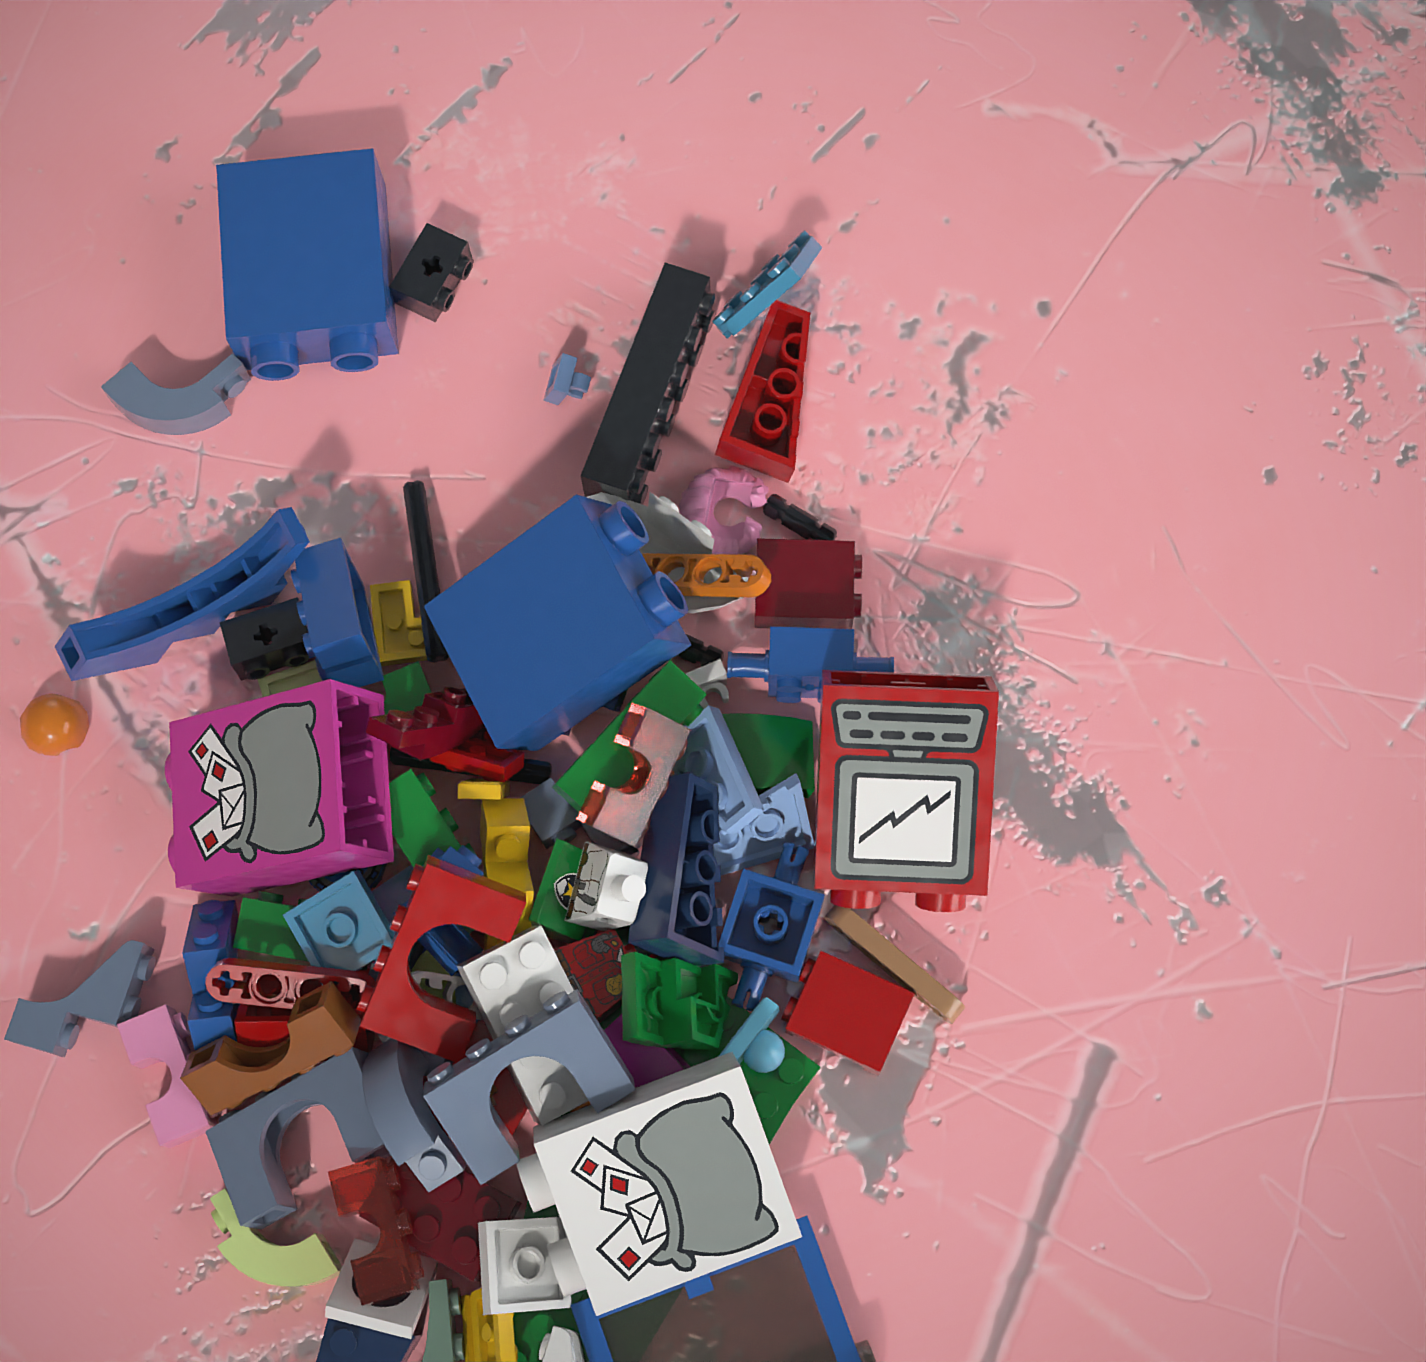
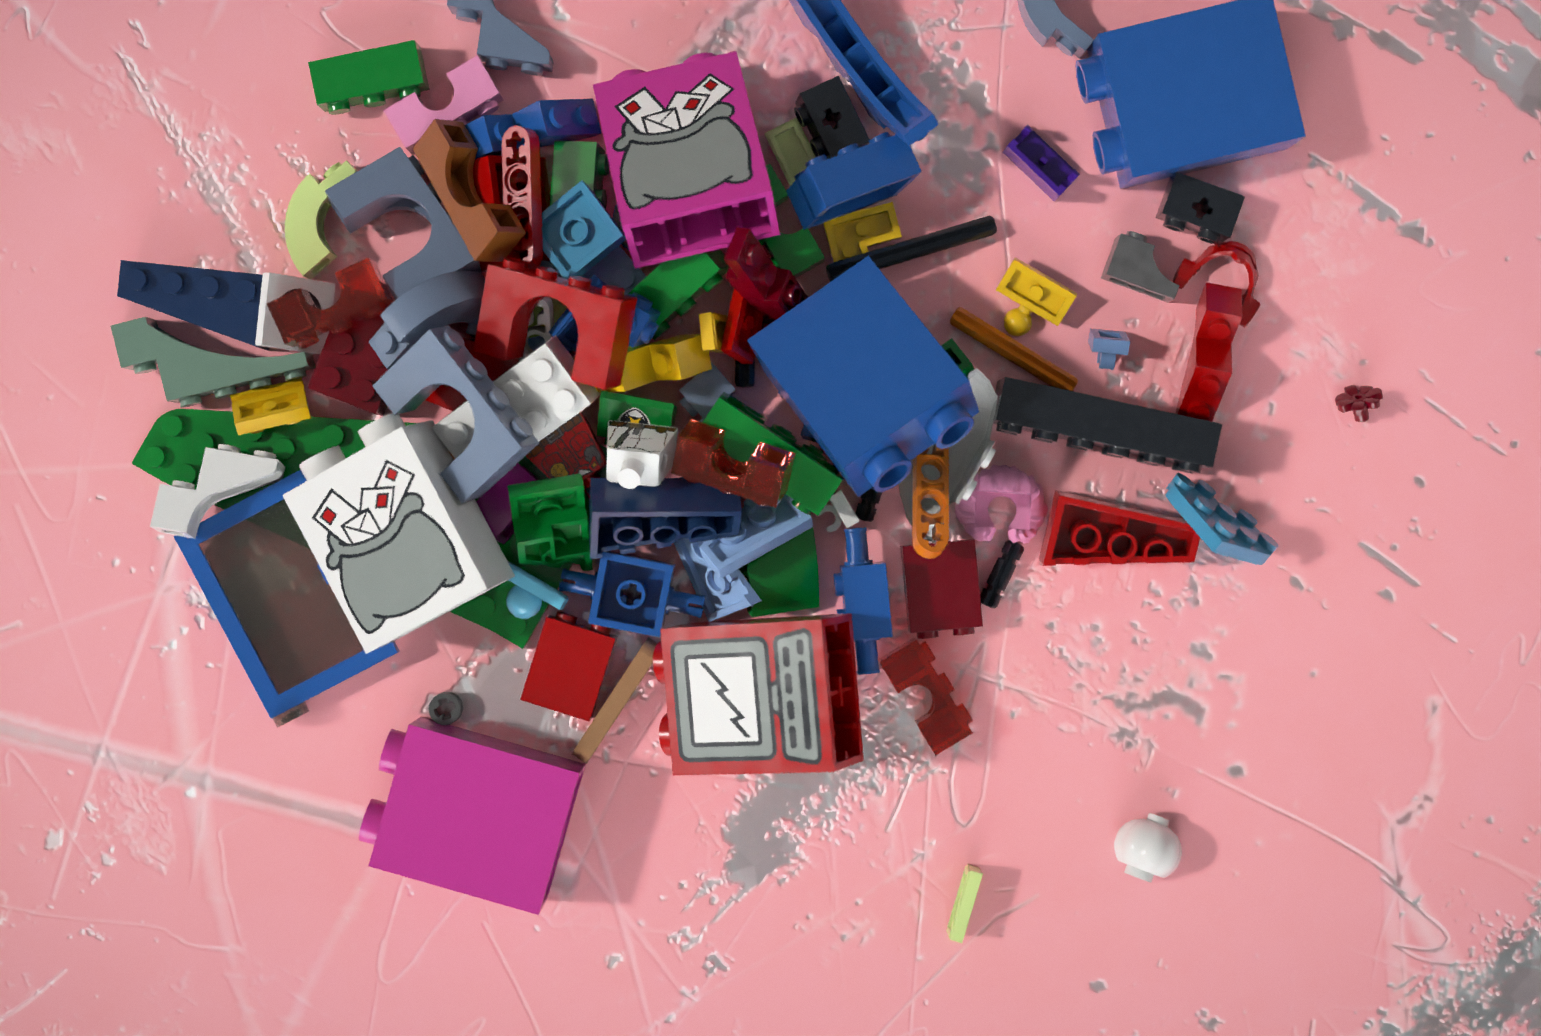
camera: 80 degrees right, 15 degrees up
white tile [478,1217,571,1315] -> none
none -> green brick [308,40,430,115]
none -> dark pink brick [359,717,586,915]
none -> dark grey bush [429,691,464,725]
none -> clear red arch [878,638,973,756]
none -> yellowish green tile [946,864,983,943]
none -> orange axle [950,307,1078,391]
none -> yellow plate [996,257,1077,336]
none -> dark purple hinge [1002,124,1080,202]
none -> flat silver arch [1101,231,1180,303]
none -> white plant [1114,813,1182,883]
none -> red helmet [1173,241,1261,328]
none -> red arch [1176,282,1242,422]
none -> dark red plant [1335,385,1383,422]

